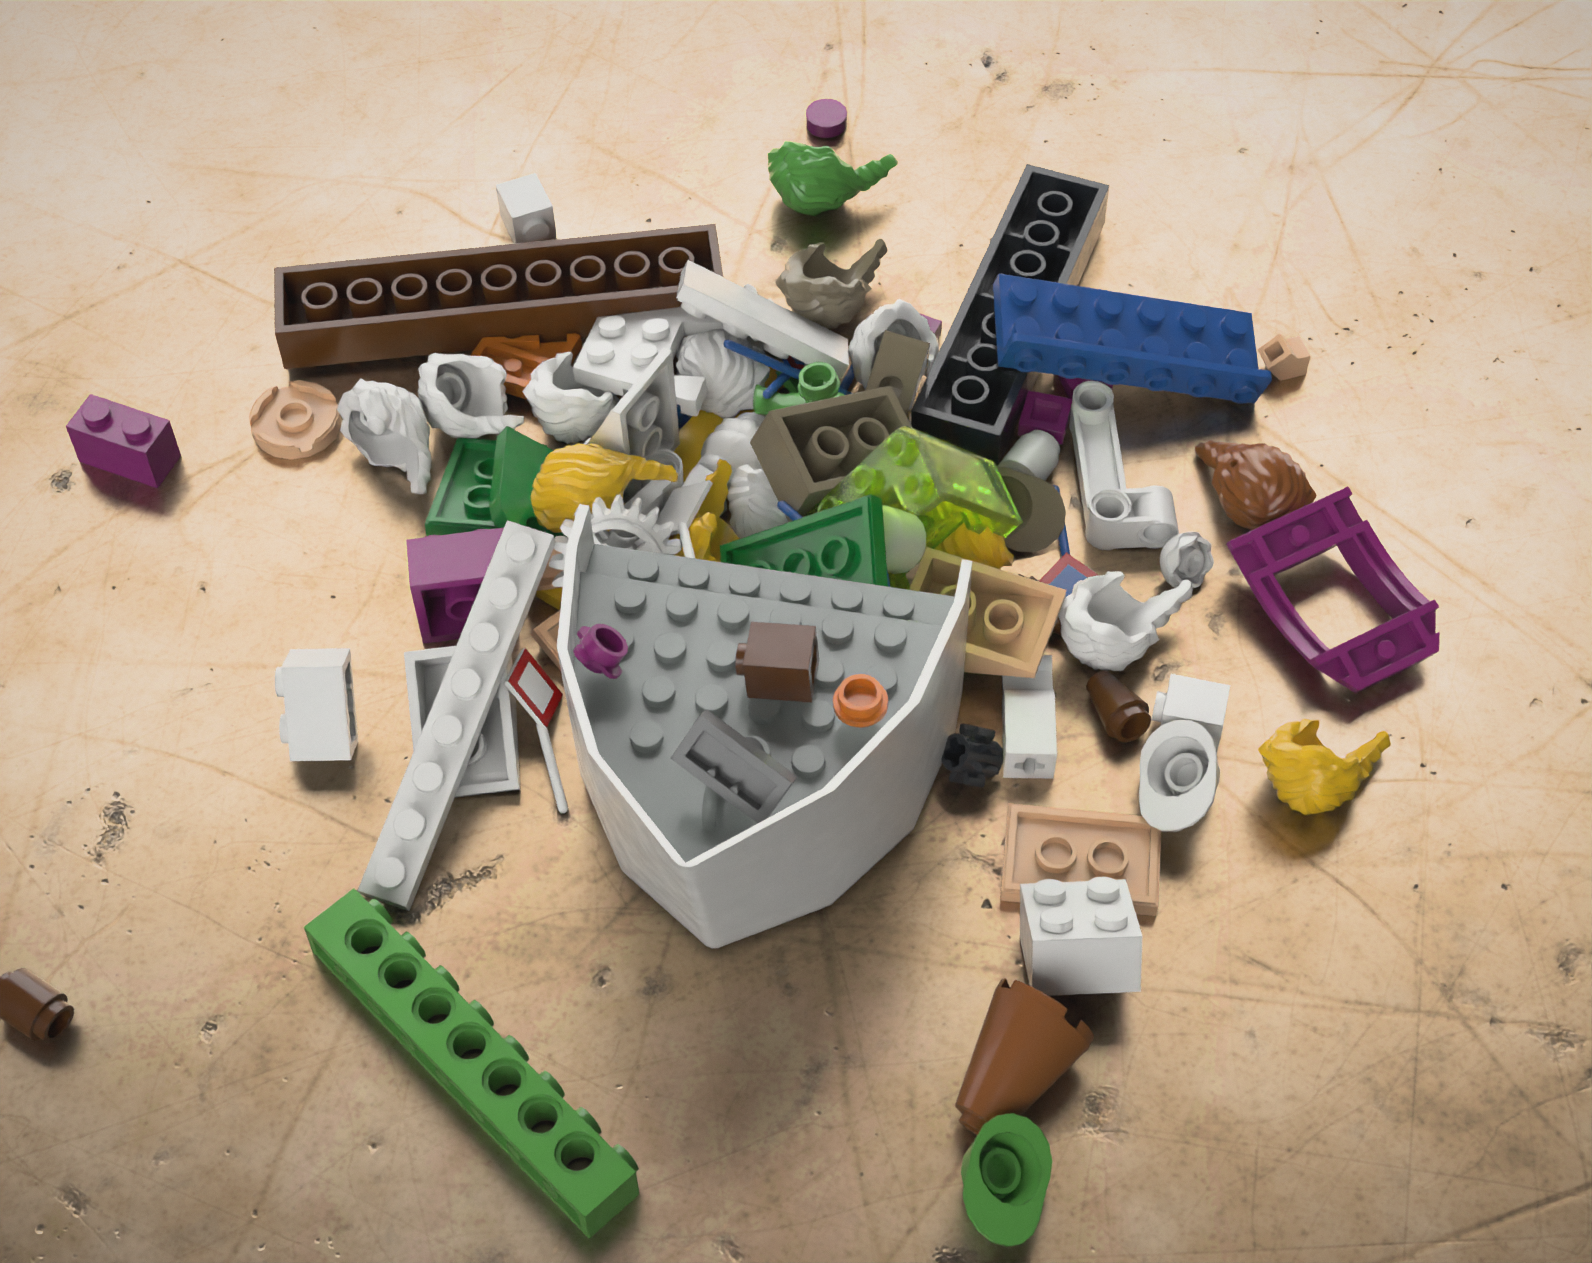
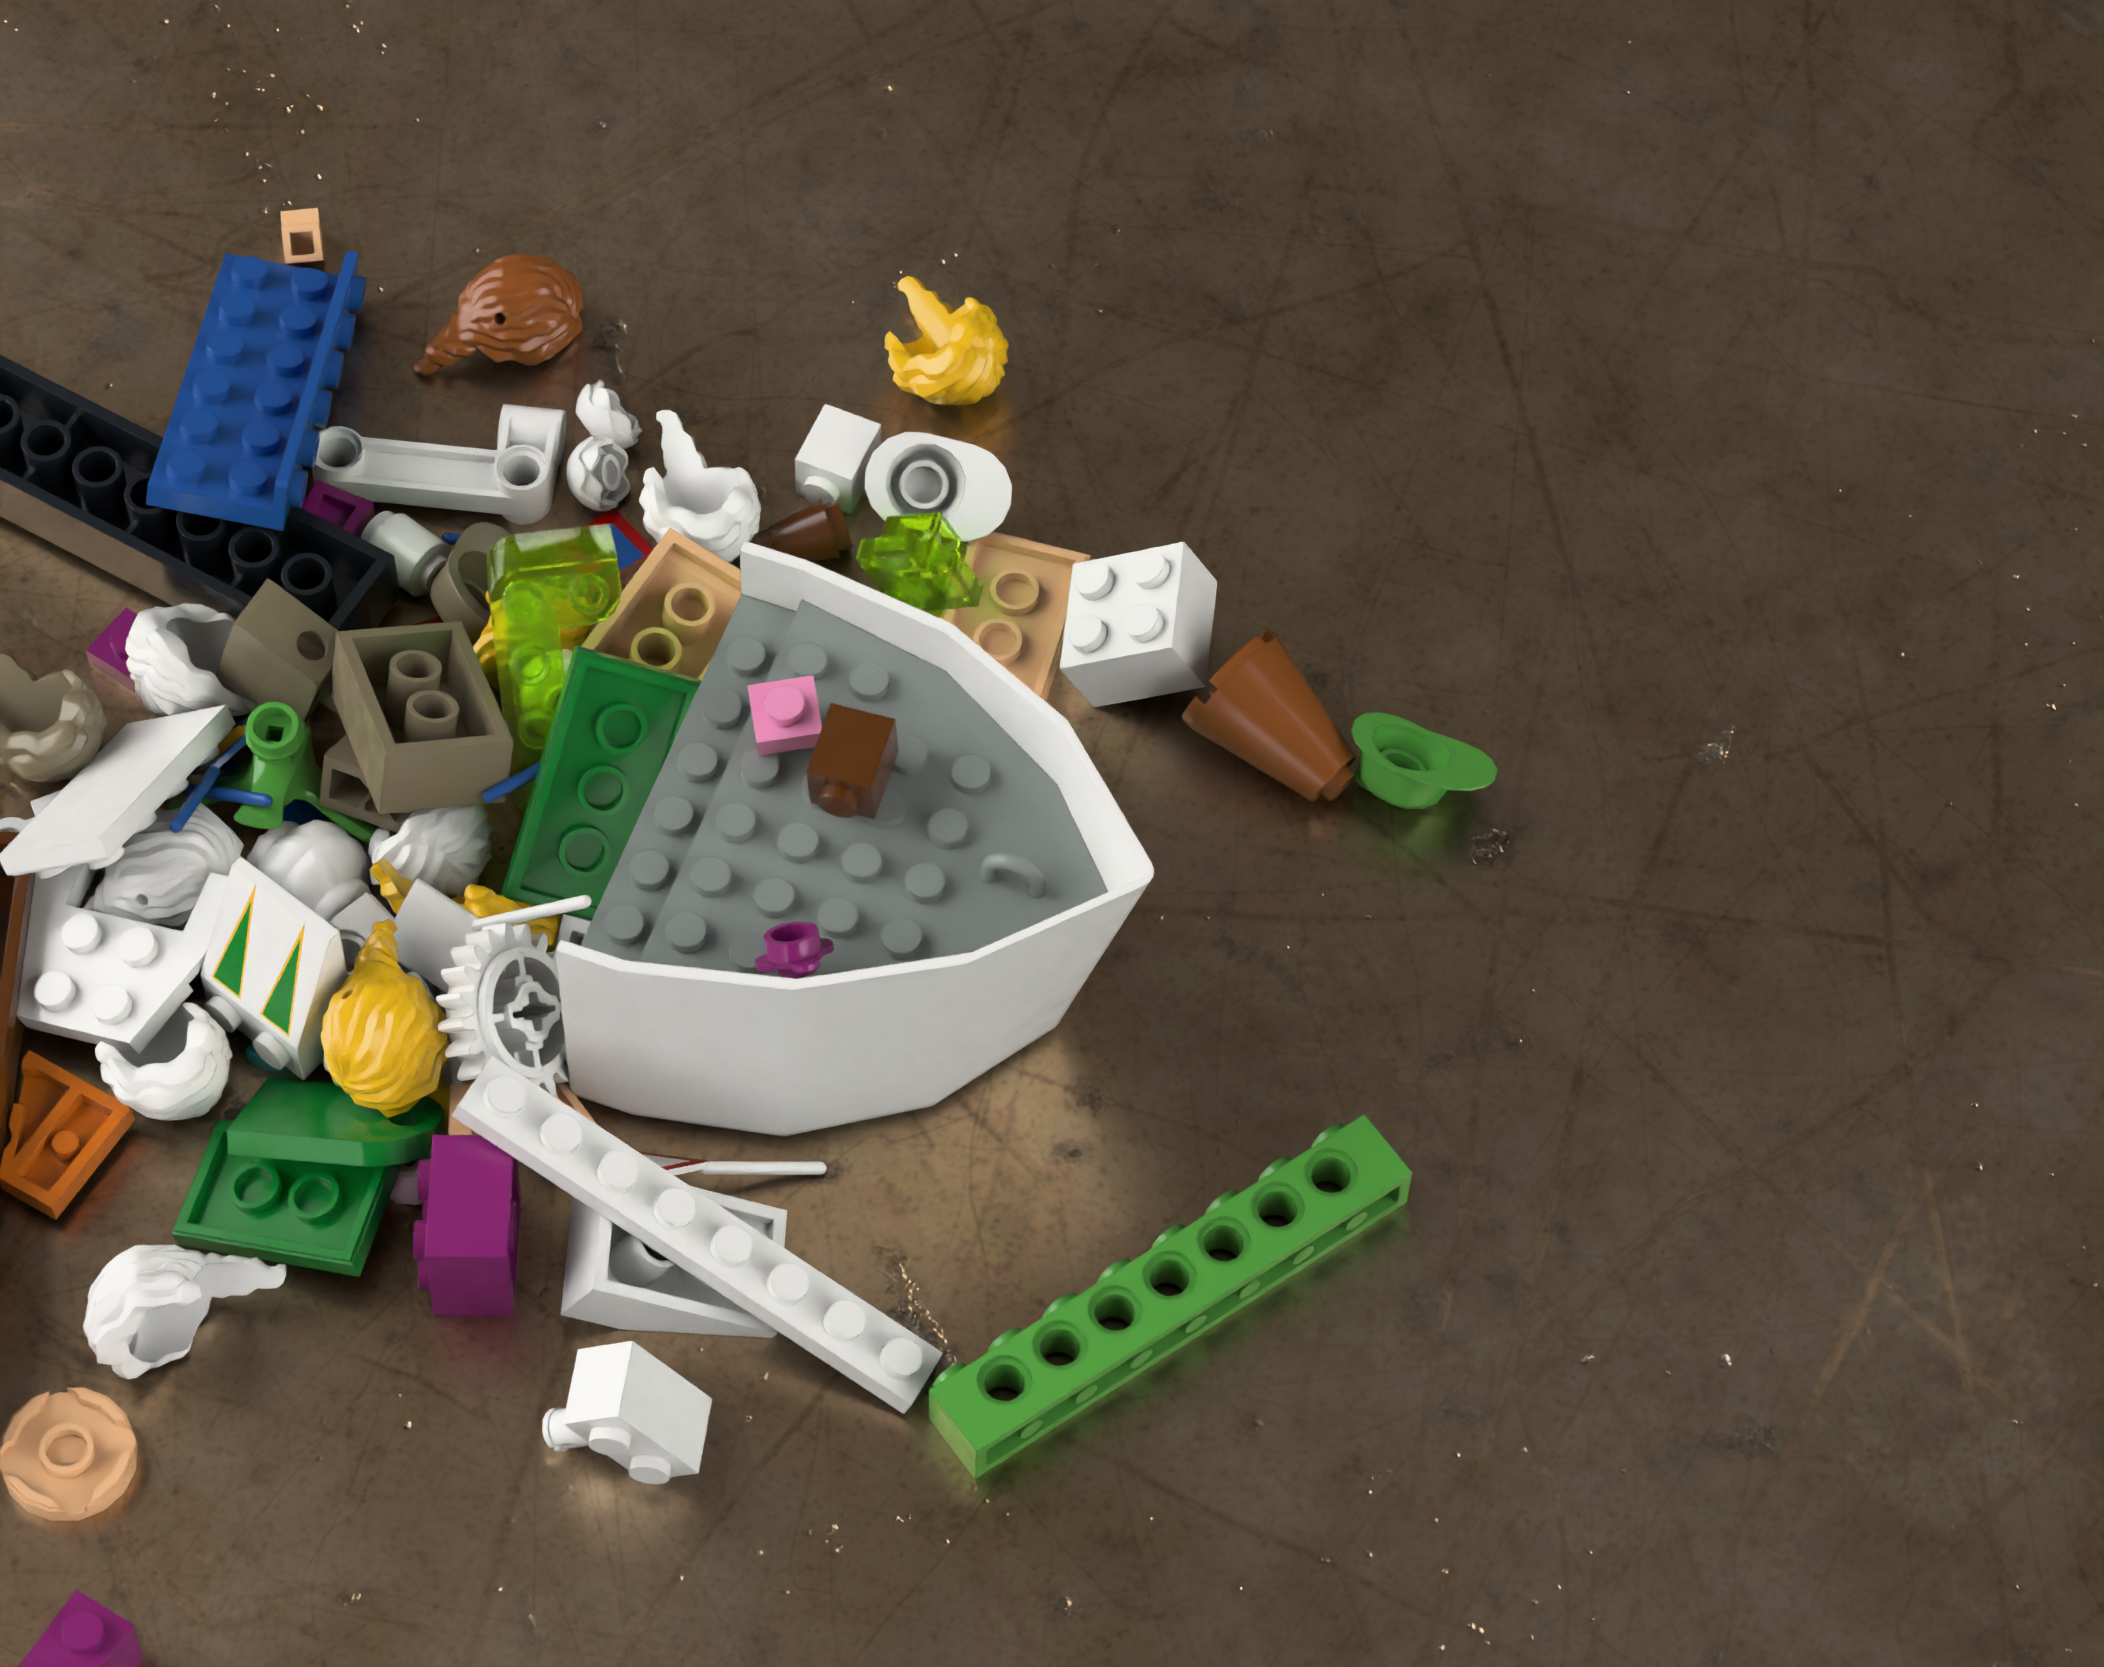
camera: 85 degrees left, 5 degrees up
white hair [418,353,524,438] -> none
tile [670,709,798,823] -> none
orange plate [833,674,888,728] -> none
magenta wedge [1226,486,1440,693] -> none
none -> white plate [566,436,630,511]
none -> bright pink plate [747,675,822,756]
none -> clear neon green brick [856,512,984,611]

